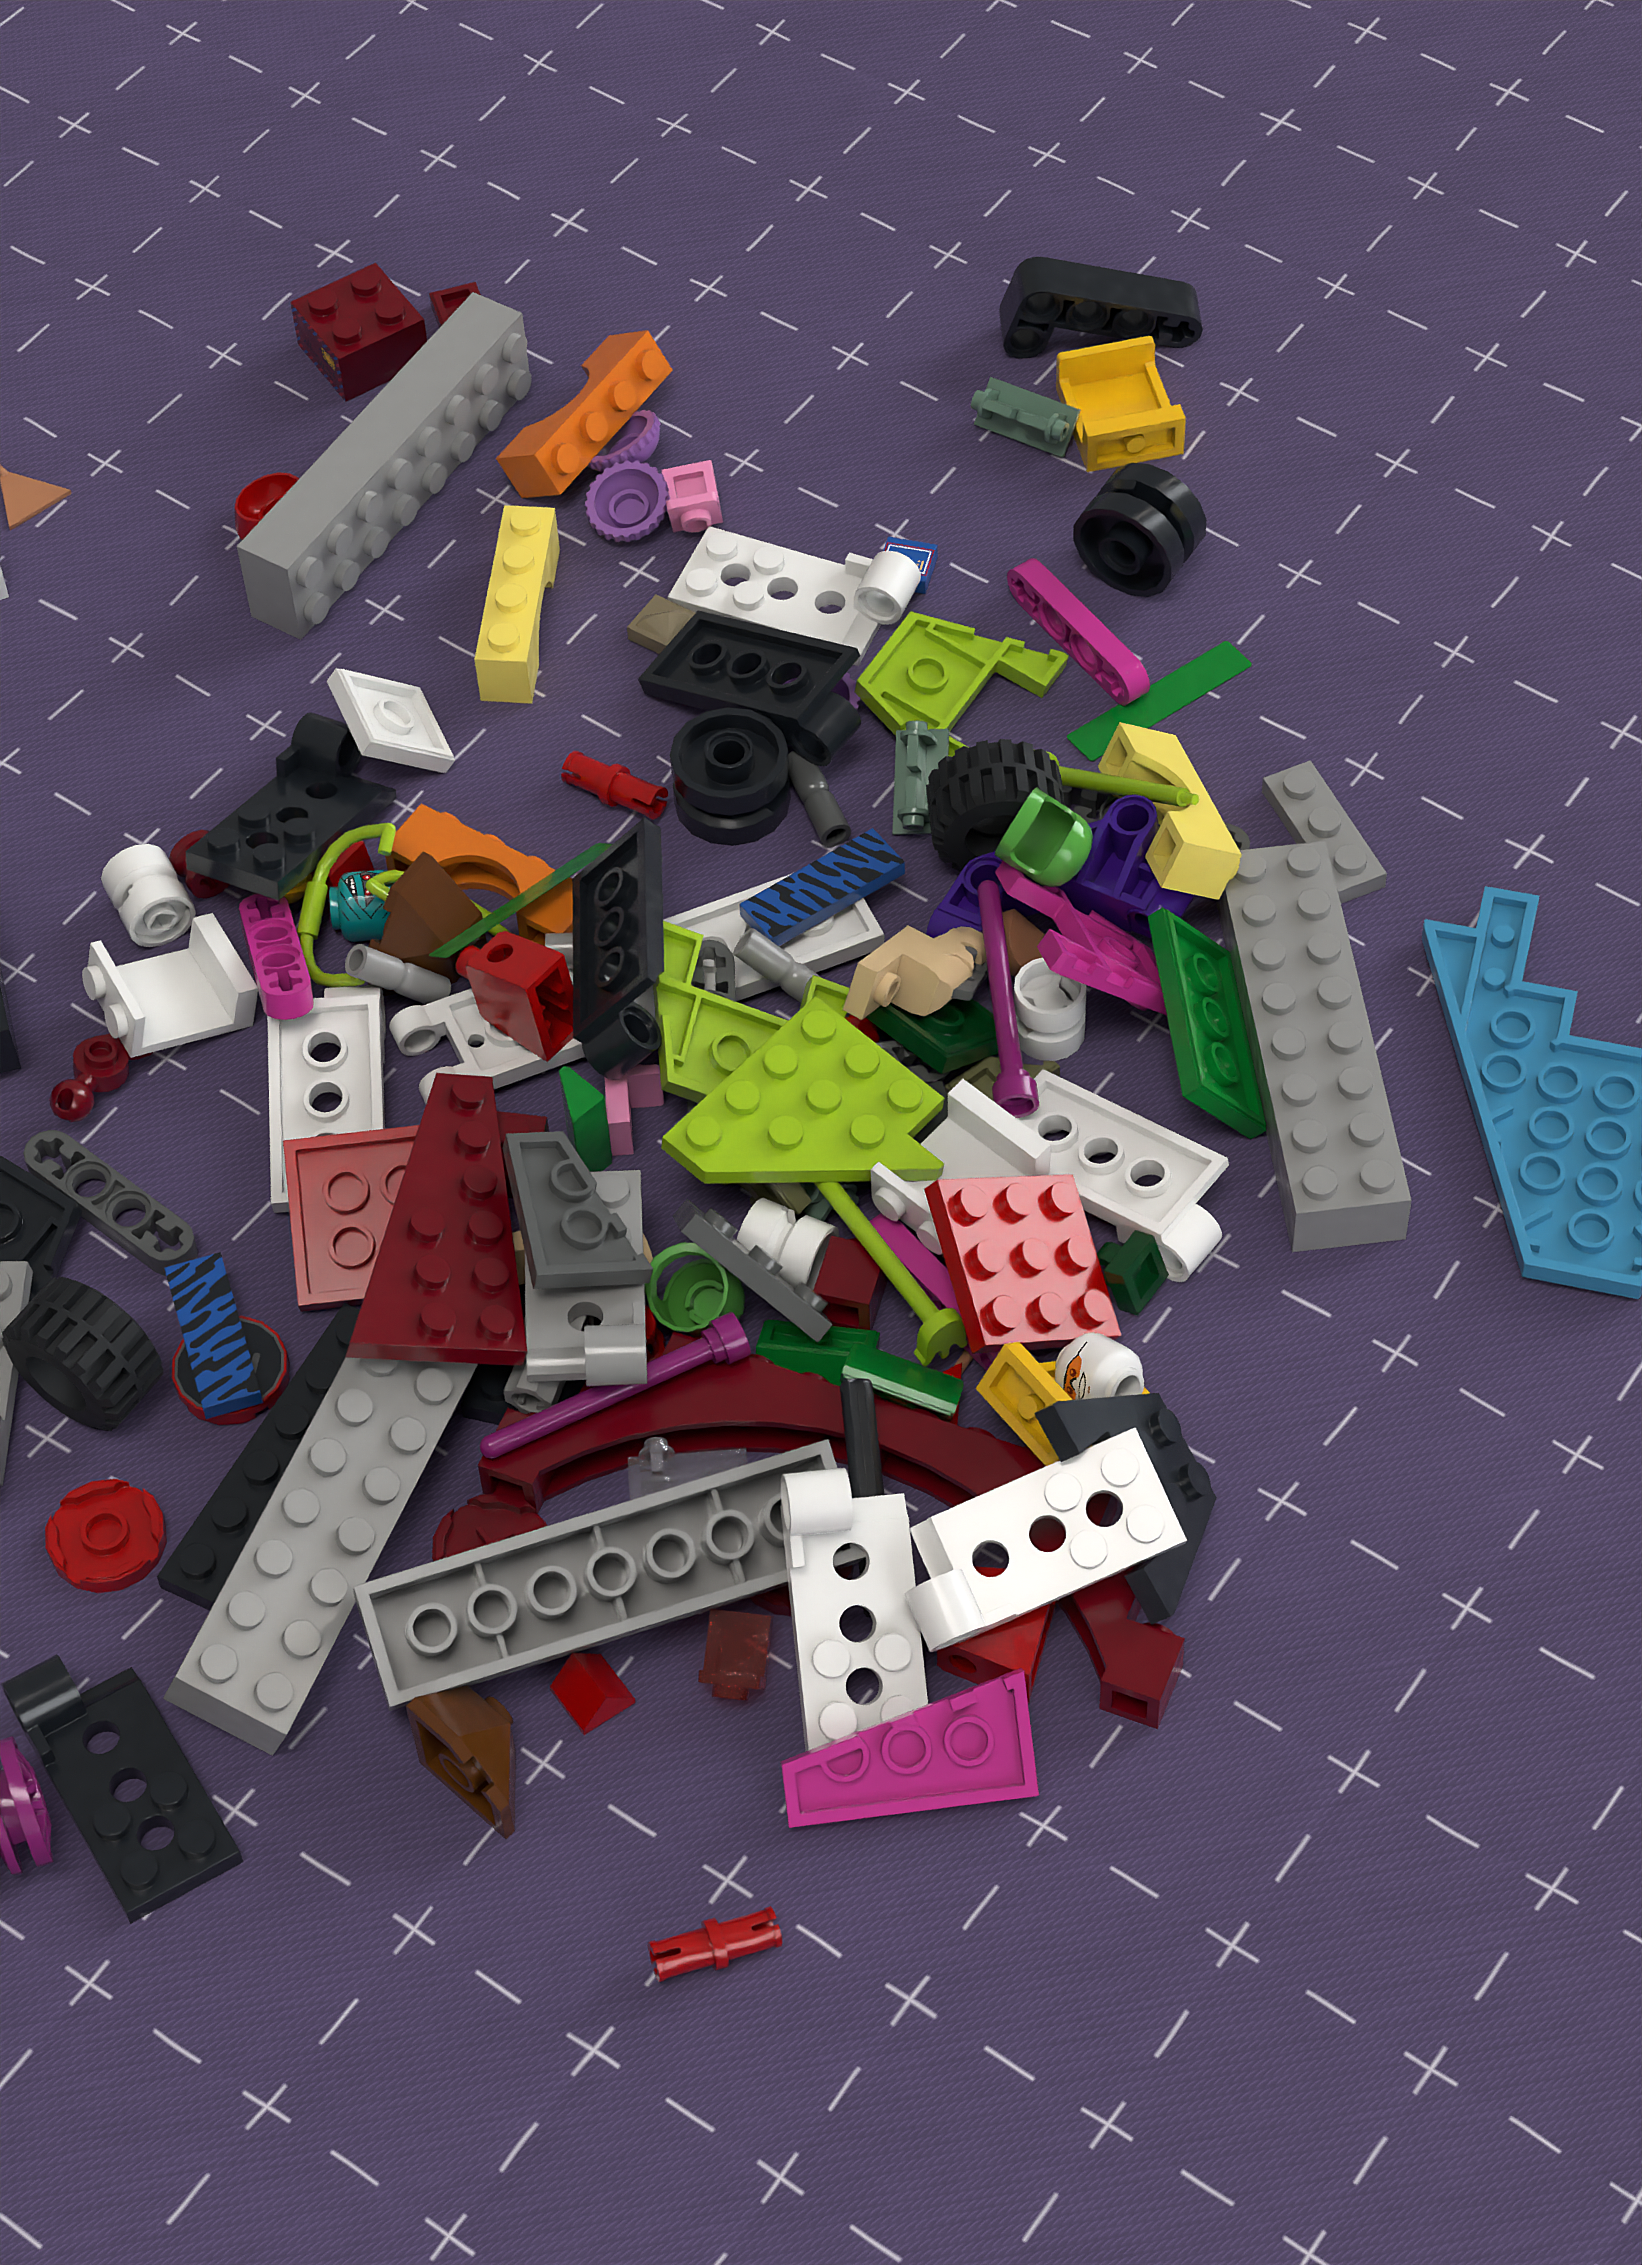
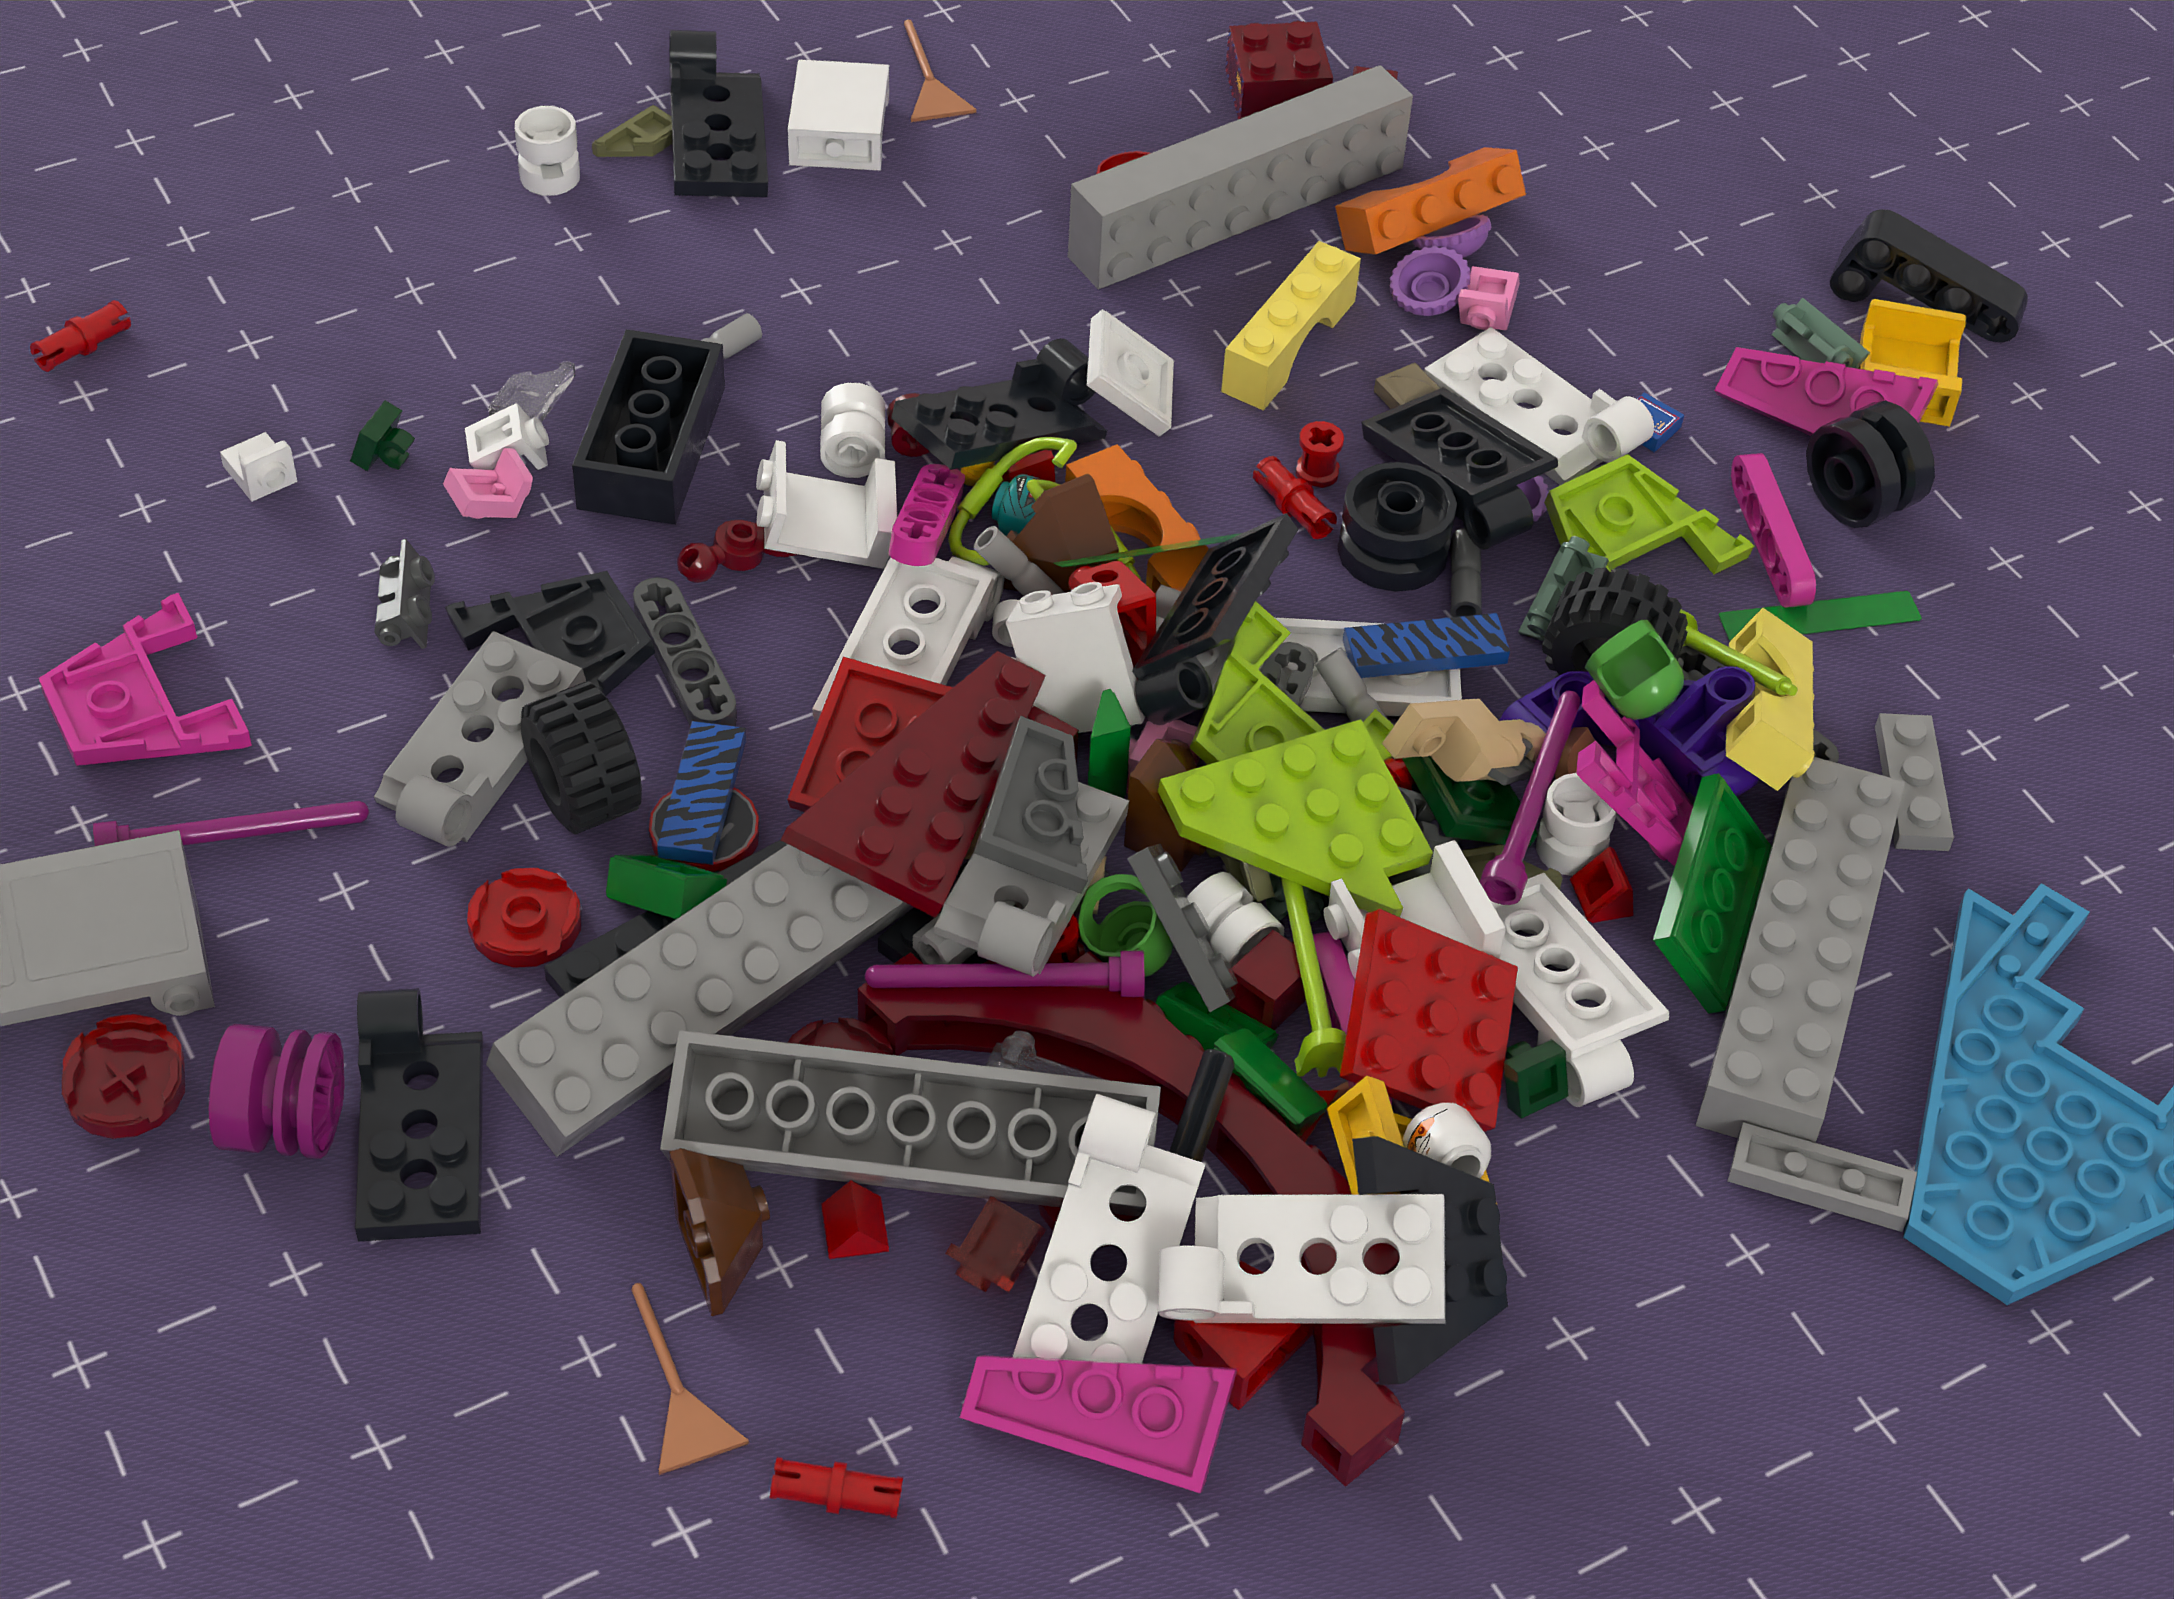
camera: 20 degrees right, 5 degrees down
none -> green slope [606,854,727,919]
none -> nougat piece [632,1283,749,1475]
none -> white panel [1006,582,1145,733]
none -> reddish brown slope [1124,739,1207,872]
none -> red bush [1296,421,1344,488]
none -> red slope [1570,846,1633,923]
none -> dark pink wing [1714,347,1938,436]
none -> light grey plate [1728,1122,1917,1232]

